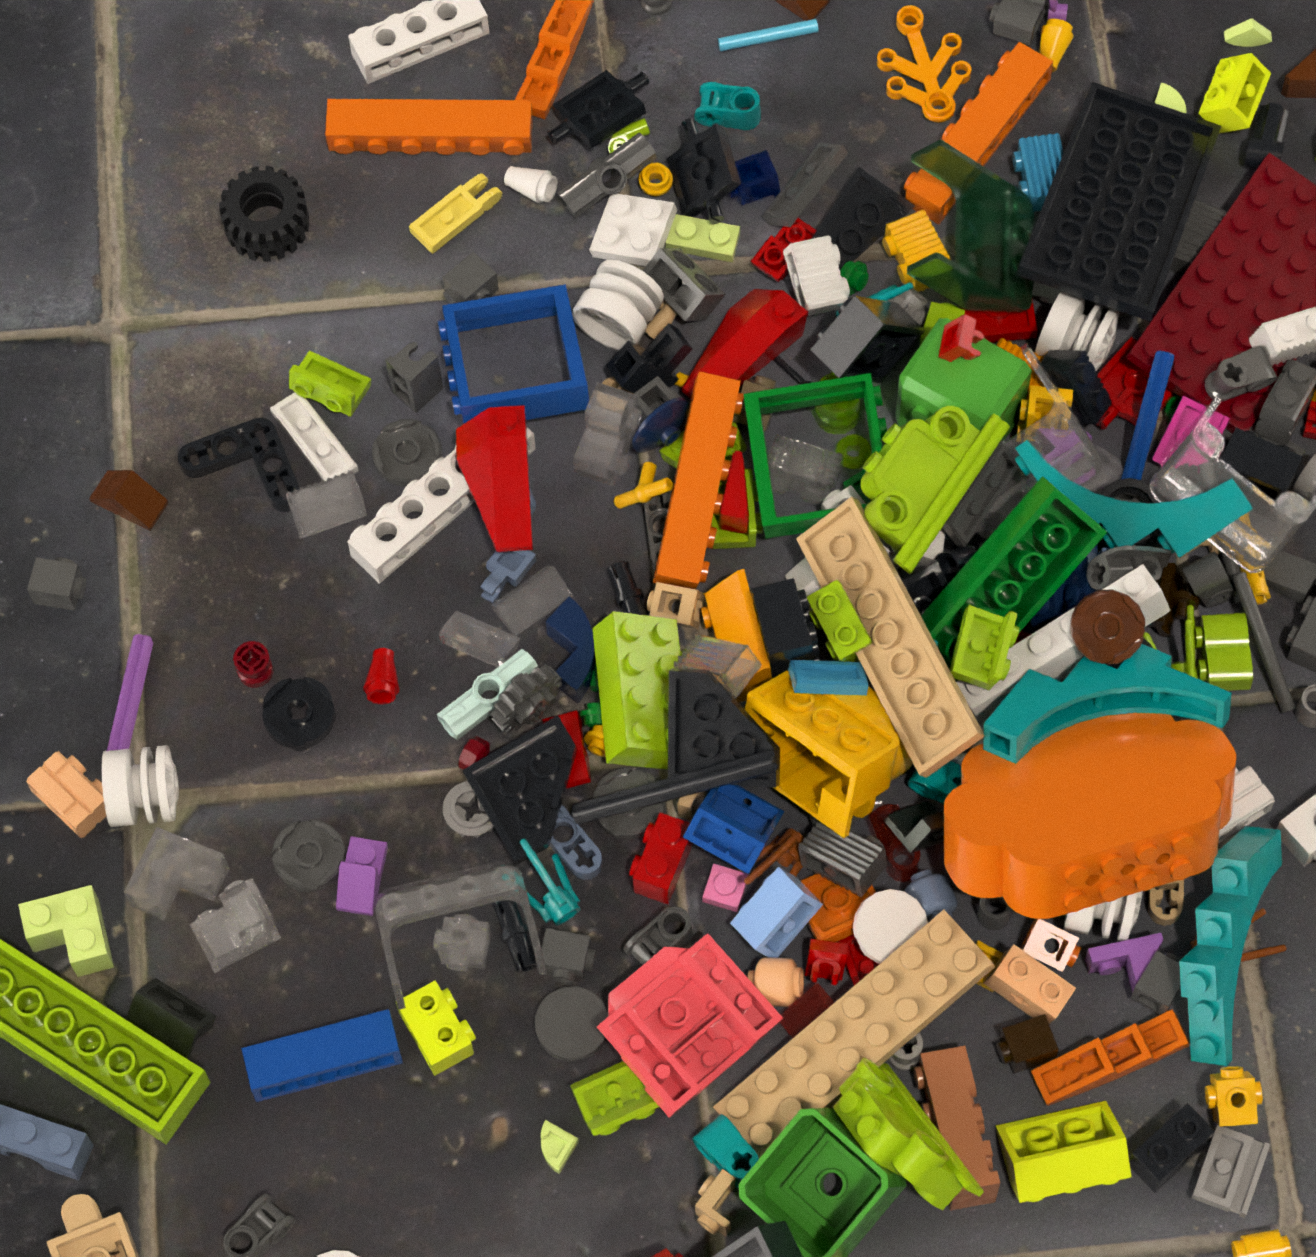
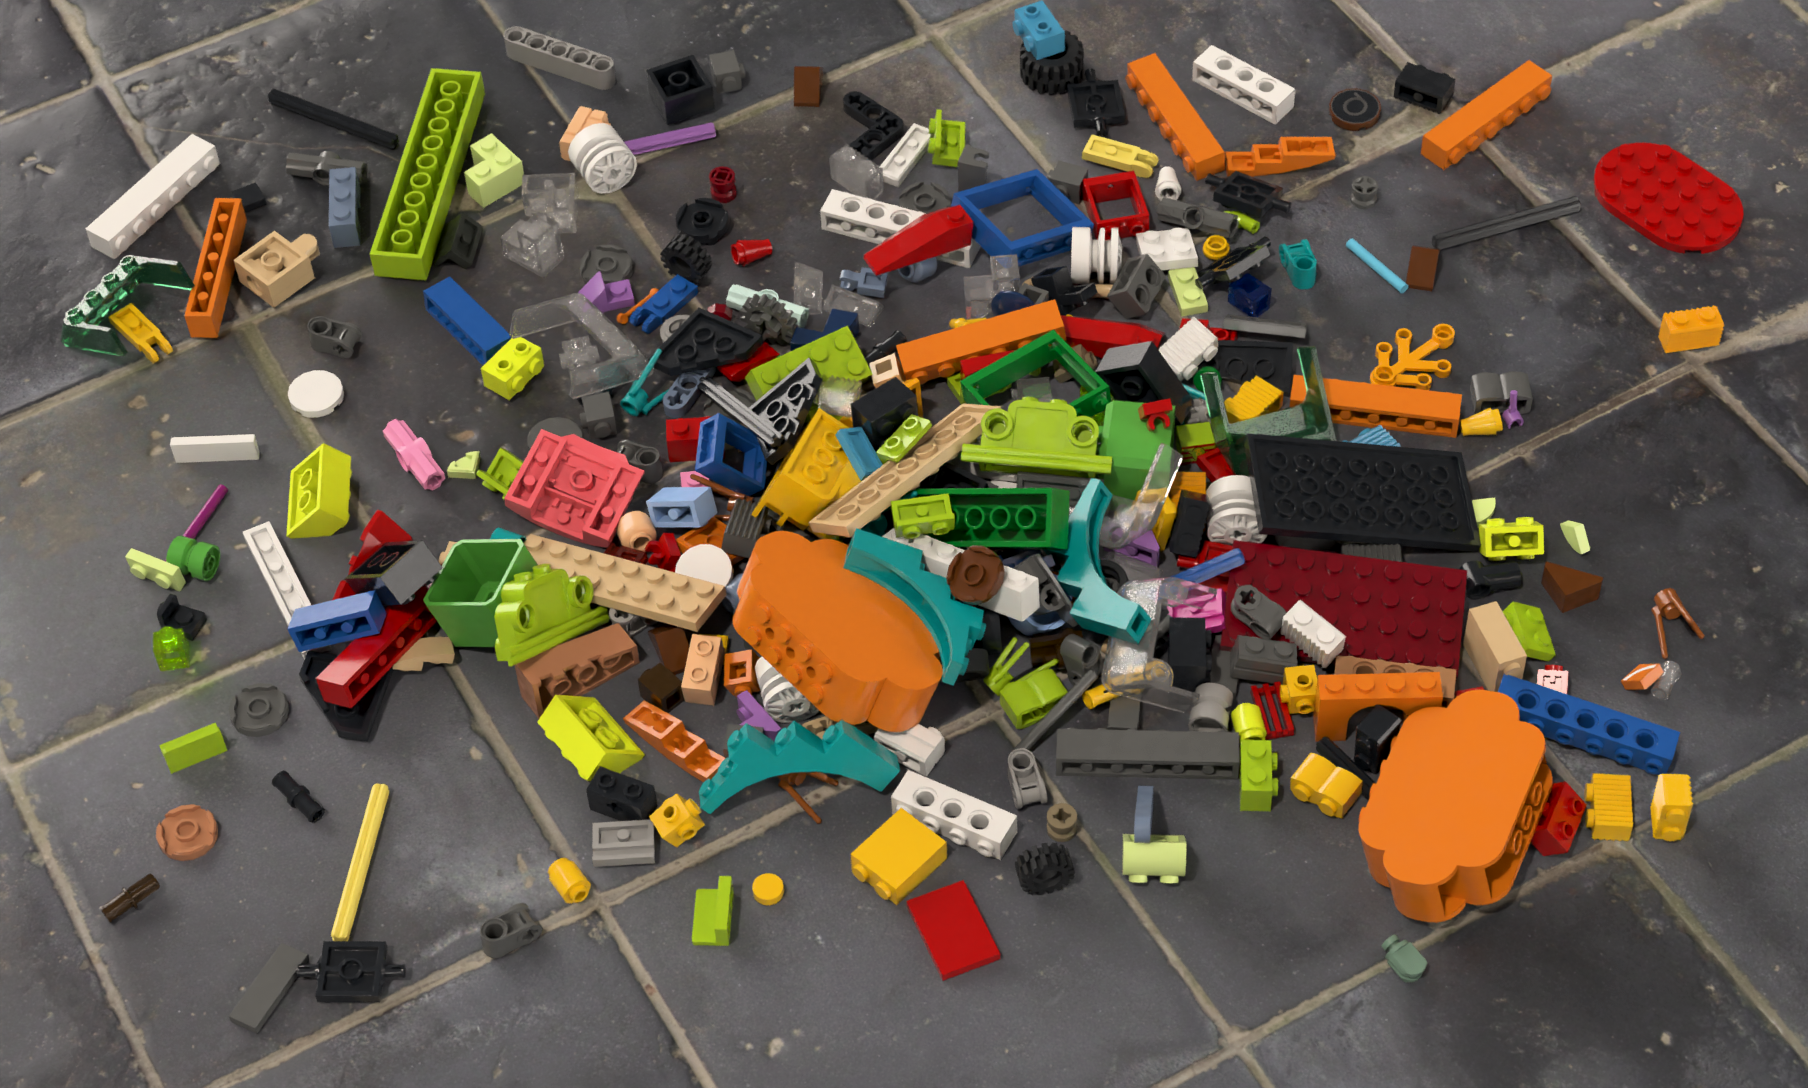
camera: 65 degrees right, 15 degrees down
none -> bright pink piece [383,419,445,491]
none -> orange hinge [617,288,659,324]
none -> blue hinge [629,274,698,334]
none -> black brick [646,55,715,125]
none -> reddish brown slope [648,624,689,675]
none -> black tyre [660,234,712,284]
none -> dark azure brick [1012,0,1065,60]
none -> black plate [1067,68,1125,137]
none -> red window [1082,171,1149,240]

